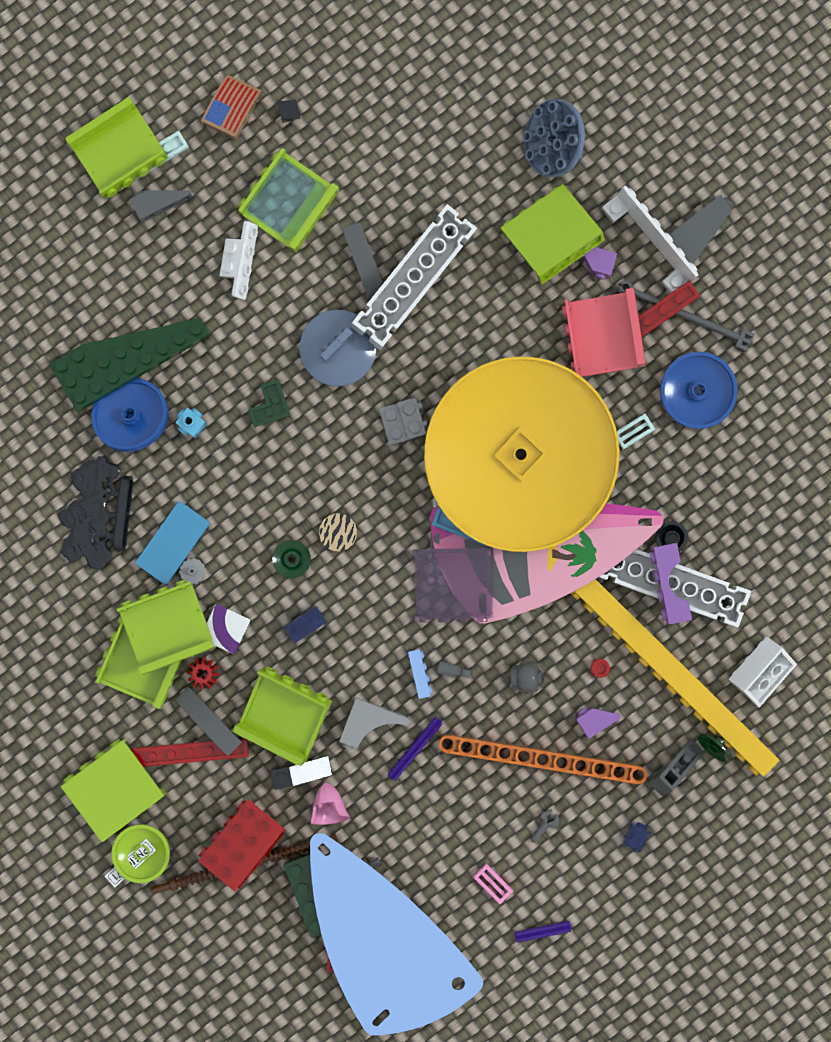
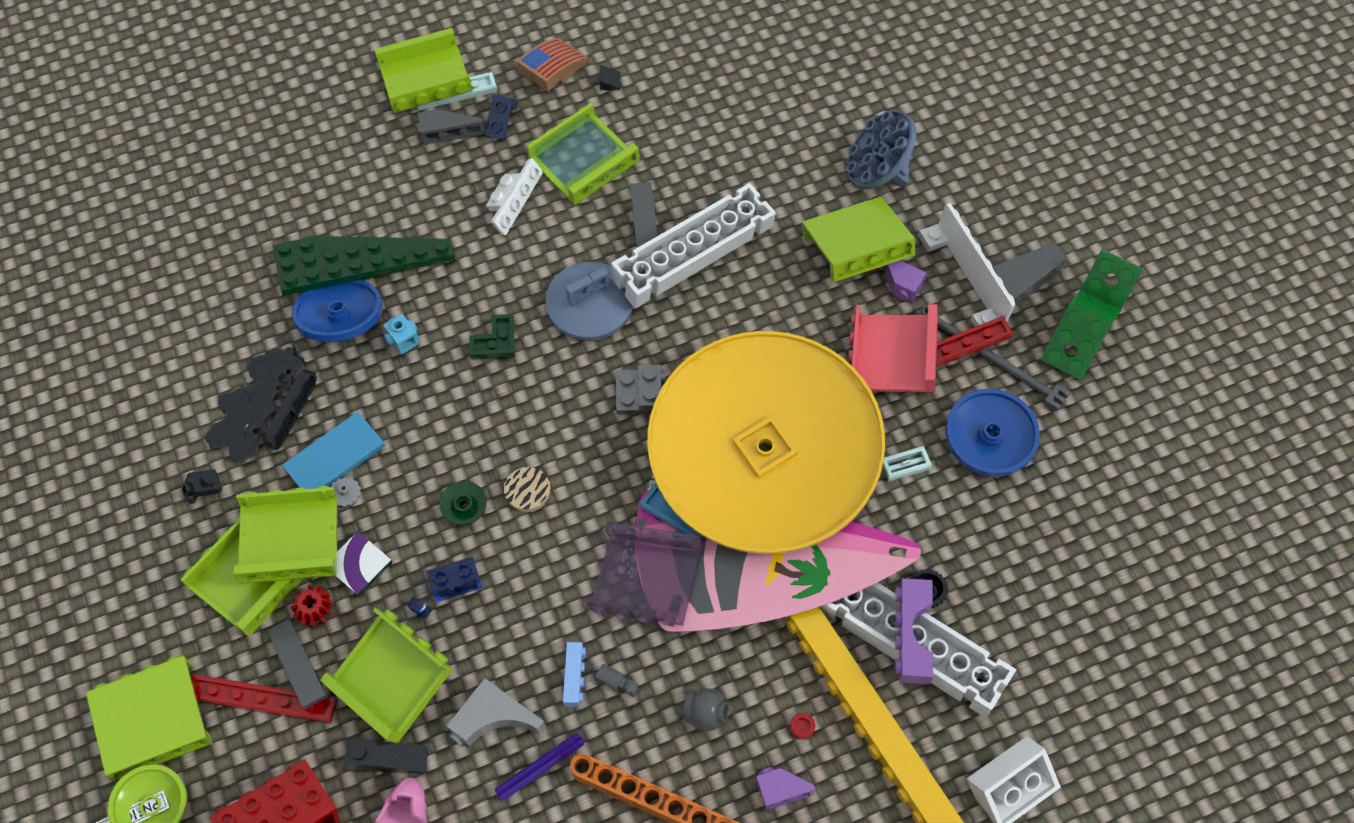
camera: 15 degrees right, 25 degrees down
none -> black bracket [182,469,222,504]
none -> clear blue tile [407,597,432,619]
none -> dark blue bracket [484,94,519,139]
none -> green bracket [1041,249,1143,380]

